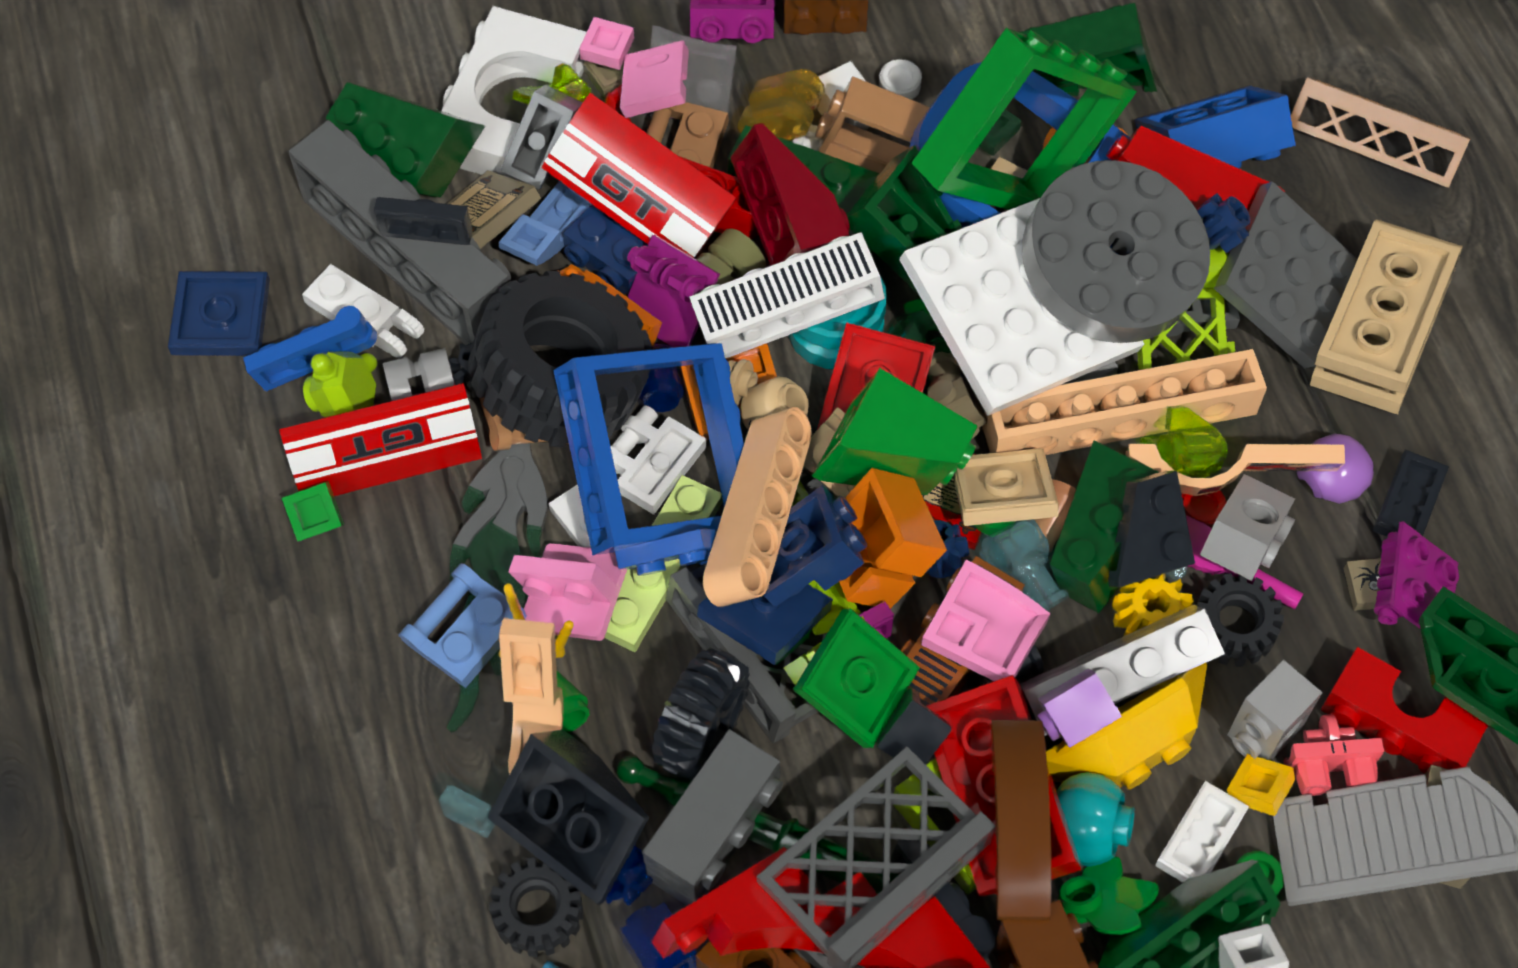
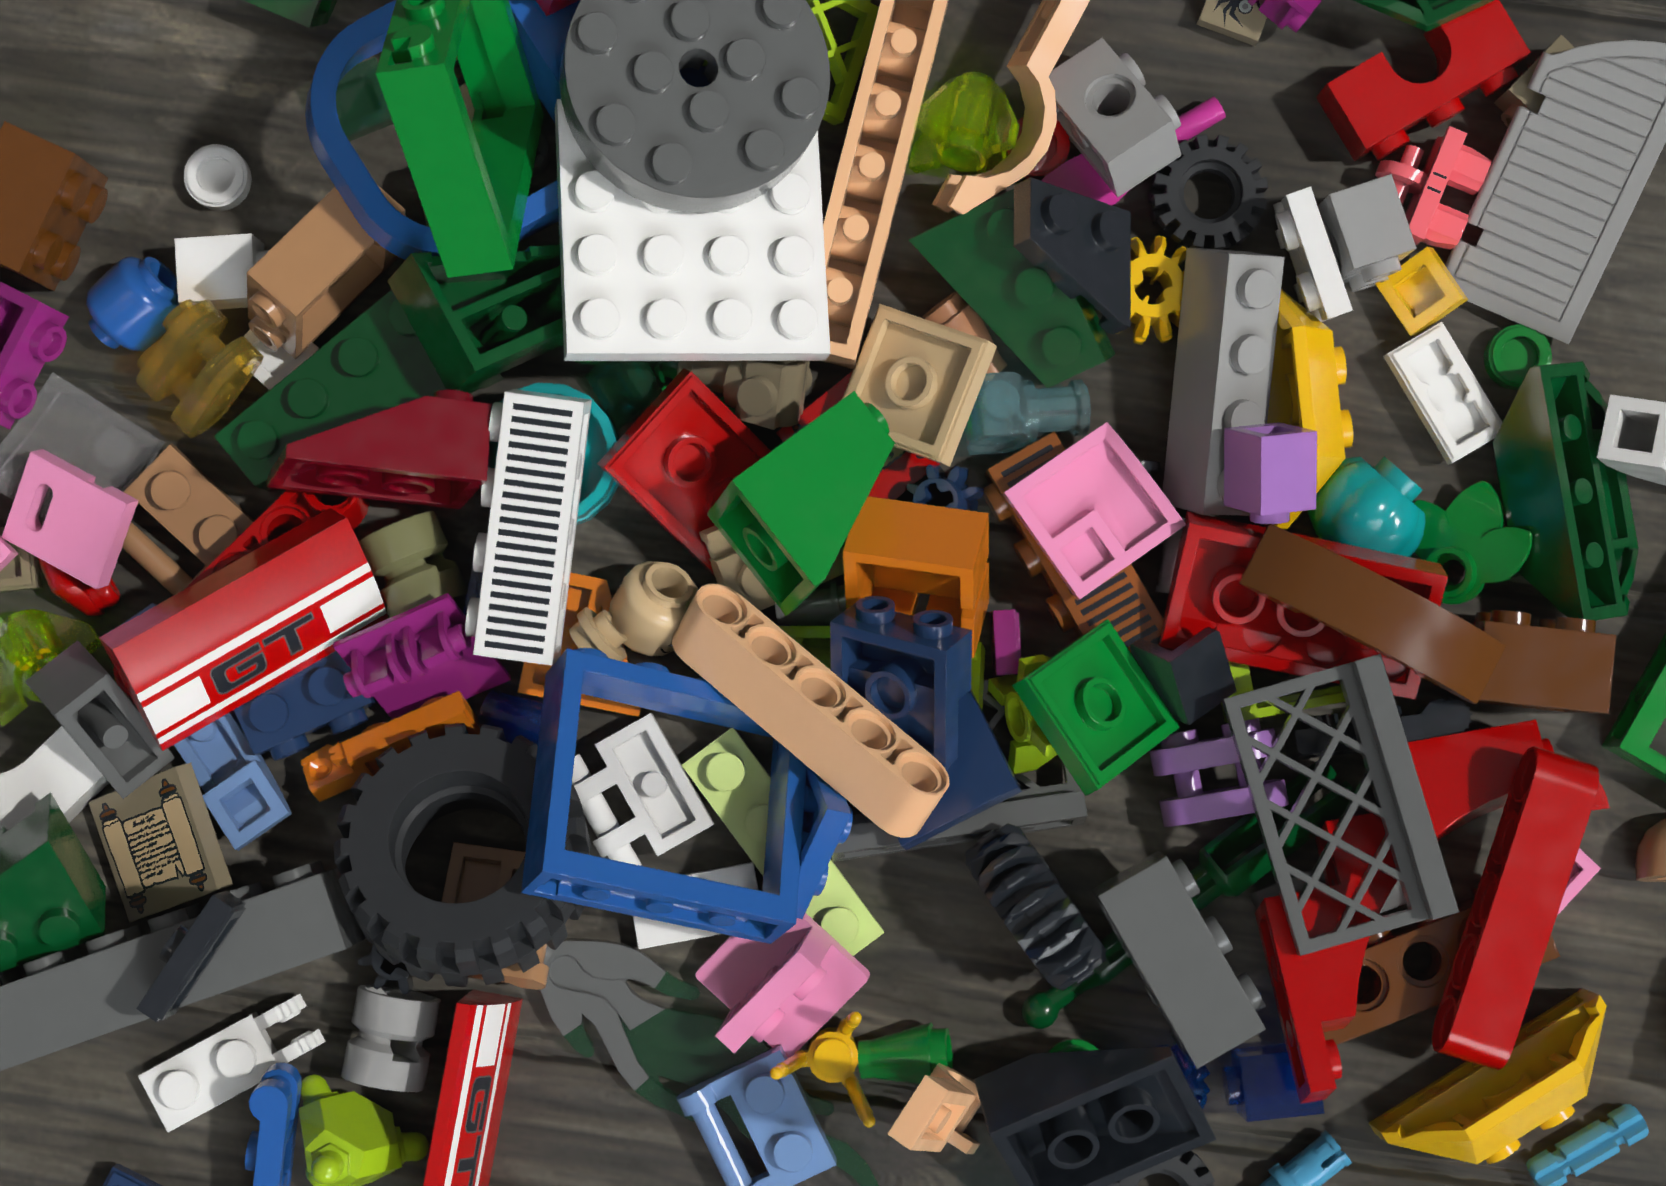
camera: 70 degrees left, 25 degrees up
none -> blue head [86,257,183,351]
none -> medium lavender brick [1149,718,1289,827]
none -> white plate [1273,186,1353,322]

